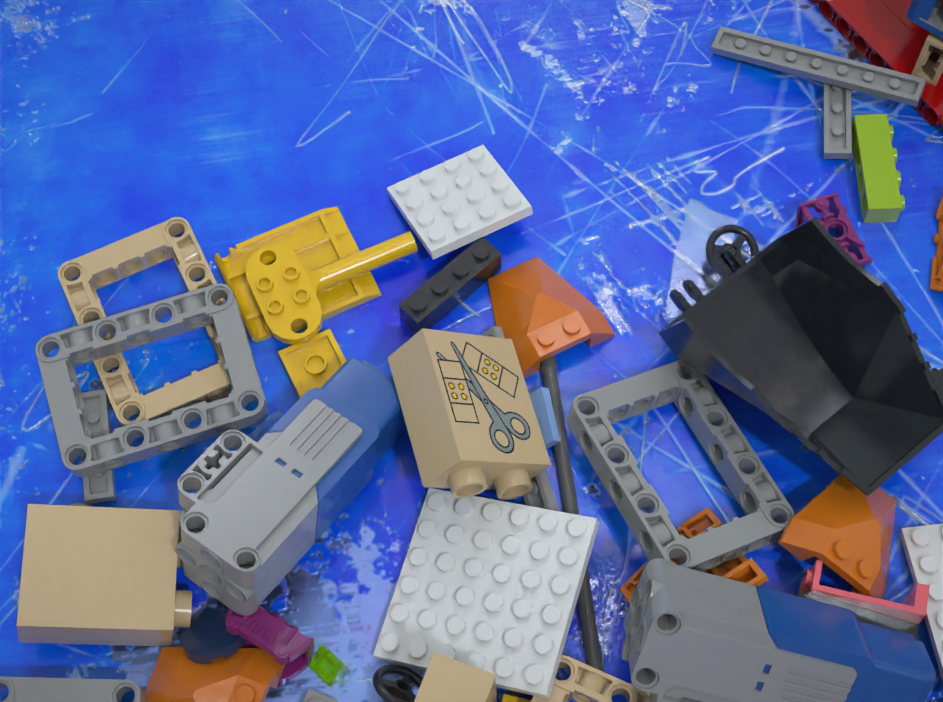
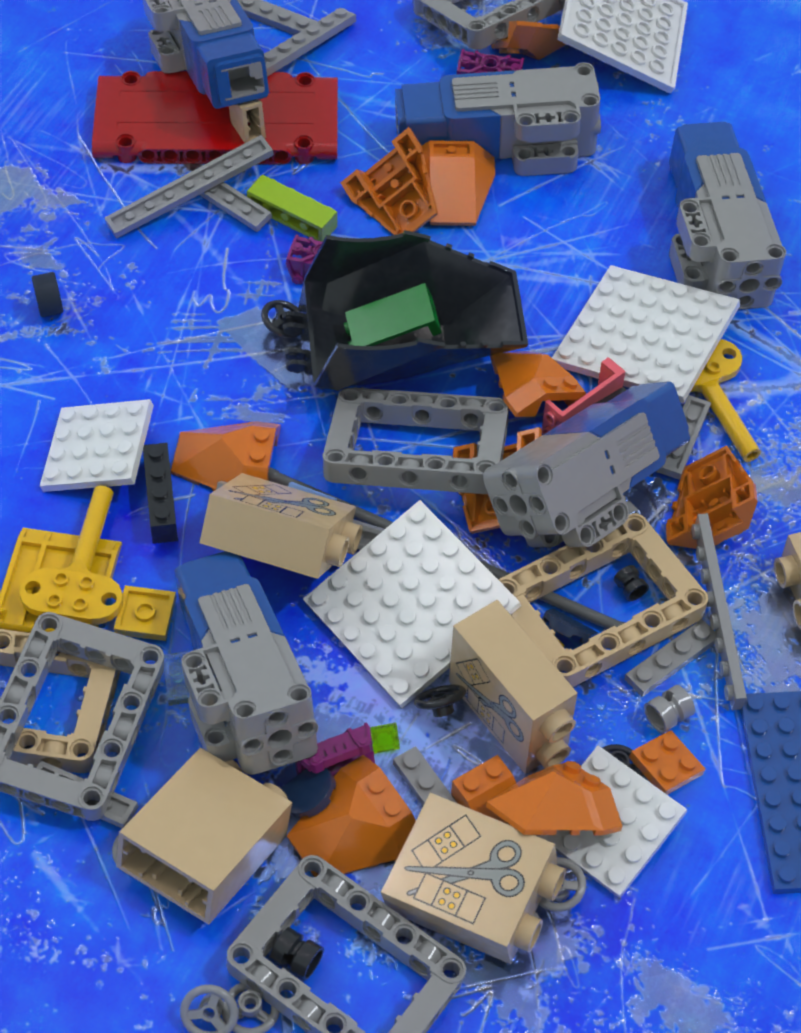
camera: 60 degrees left, 10 degrees down
none -> black wheel [32,272,63,317]
none -> green panel [344,283,442,346]

